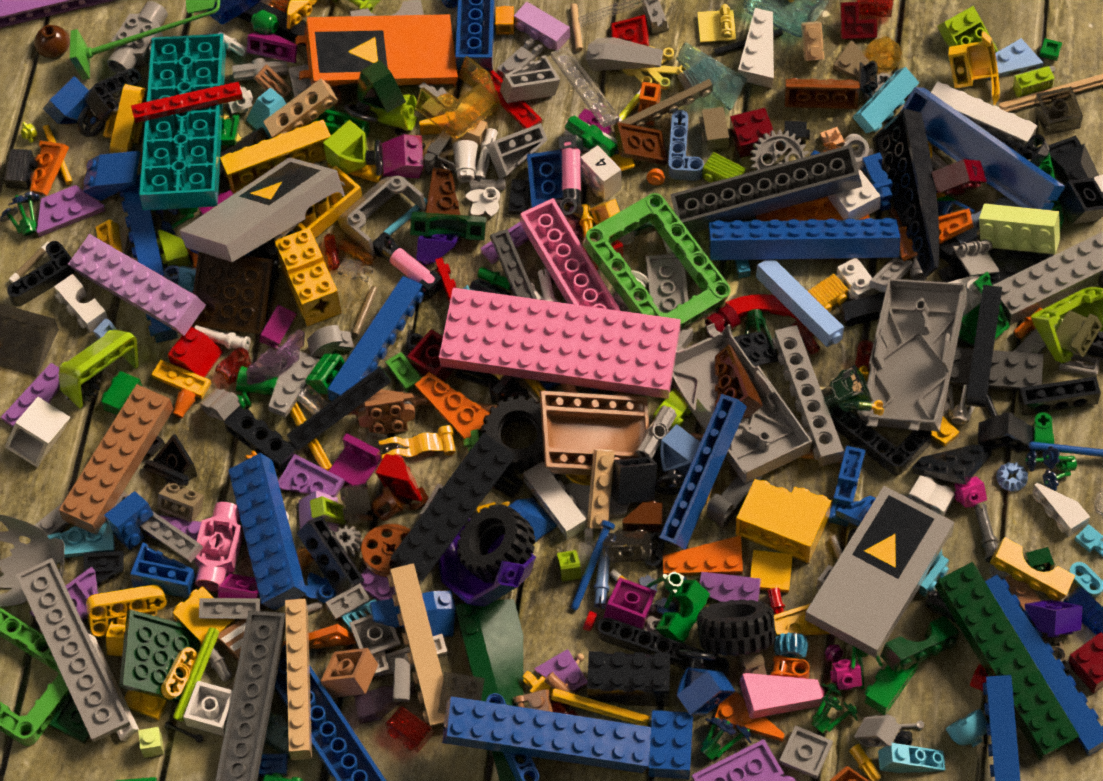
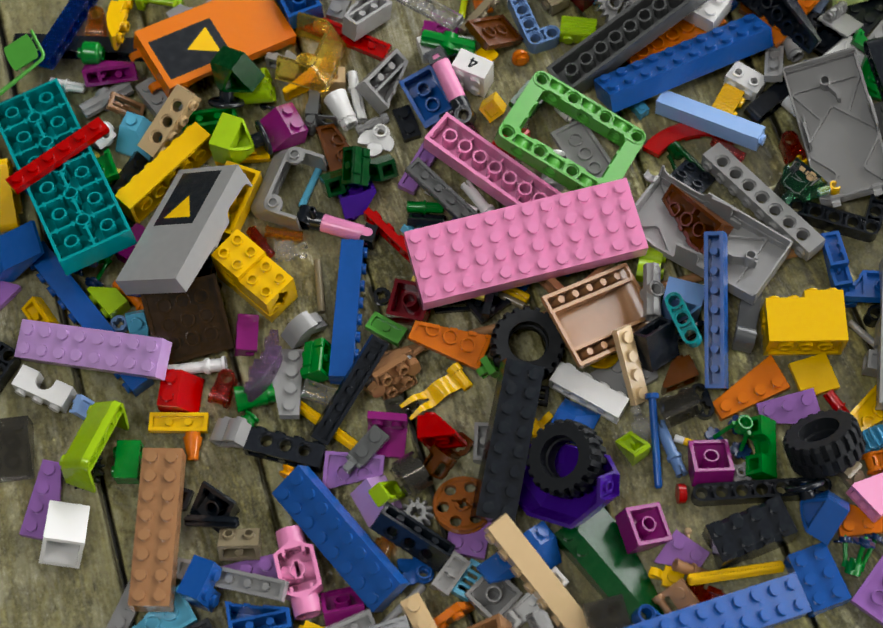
camera: 25 degrees left, 5 degrees up
yellow axle [579,204,594,239] -> none
dark red wheel [705,304,741,333] -> none
none -> dark green brick [341,146,371,188]
none -> dark grey hinge [342,424,390,475]
none -> magenta slope [615,502,673,554]
none -> teal beam [665,292,702,348]

